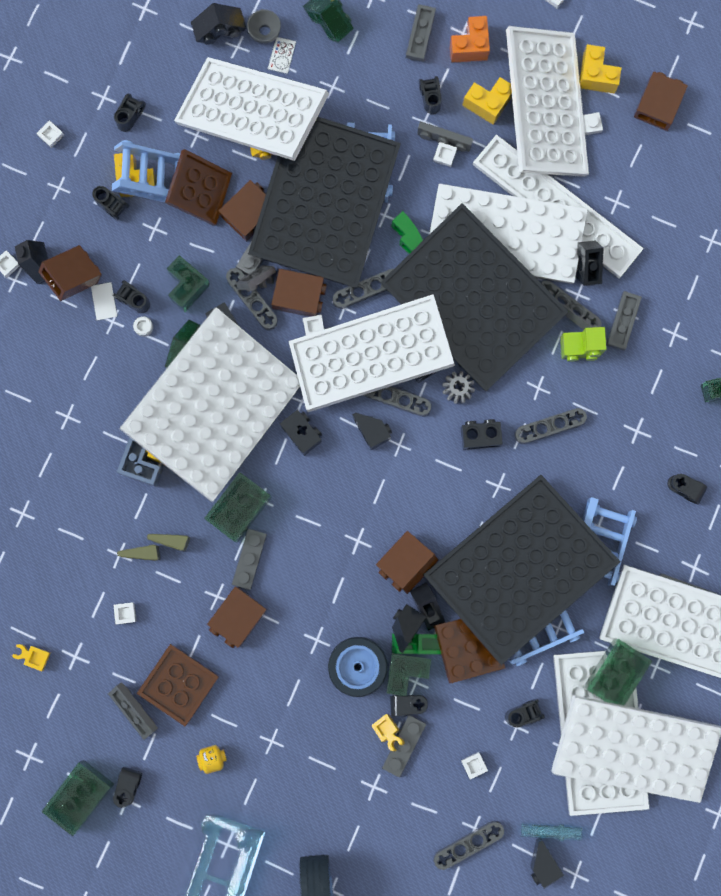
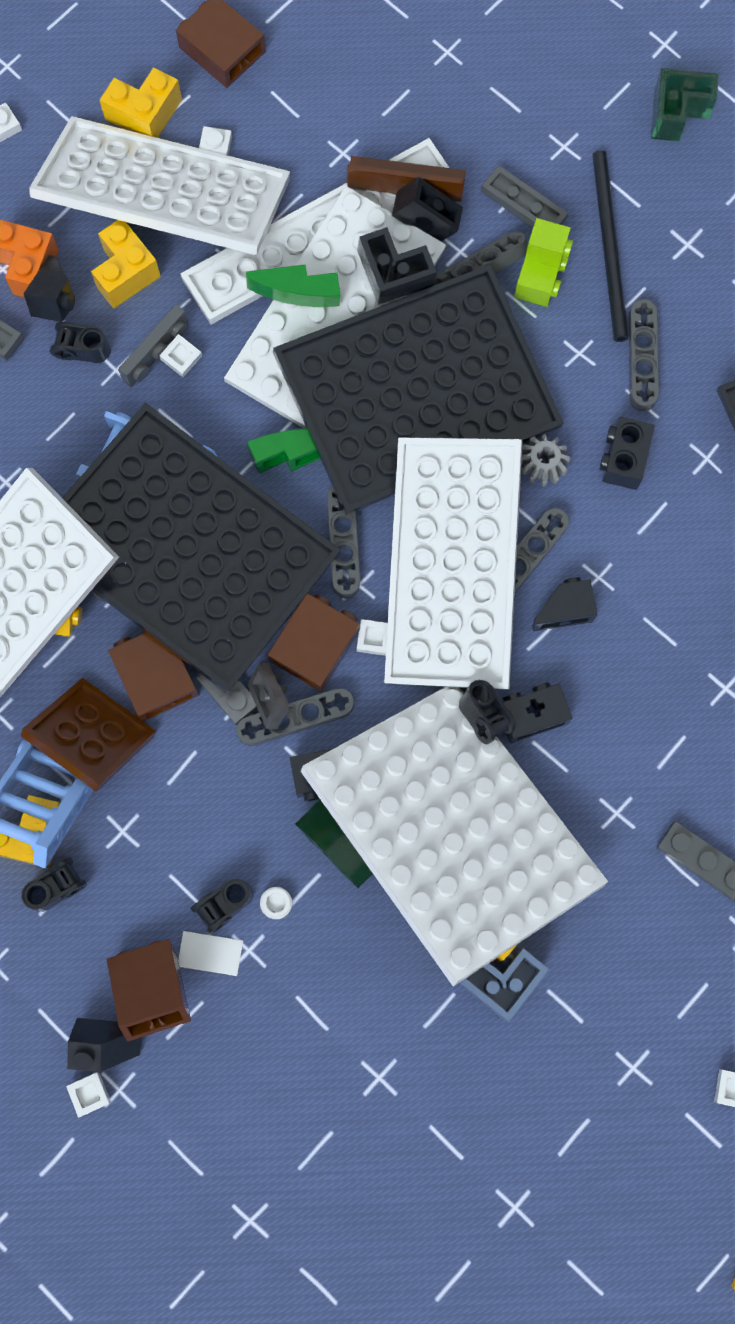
camera: 70 degrees left, 5 degrees down
olive slope [117,545,161,561] -> none
olive slope [147,534,190,552] -> none
clear green brick [167,255,210,312] -> none
clear green brick [204,472,272,543] -> none
none -> black slope [23,255,75,322]
none -> green slope [246,264,341,307]
none -> reddish brown panel [347,156,466,202]
none -> black brick [357,227,437,305]
none -> black piece [459,680,516,745]
none -> black piece [592,150,628,342]

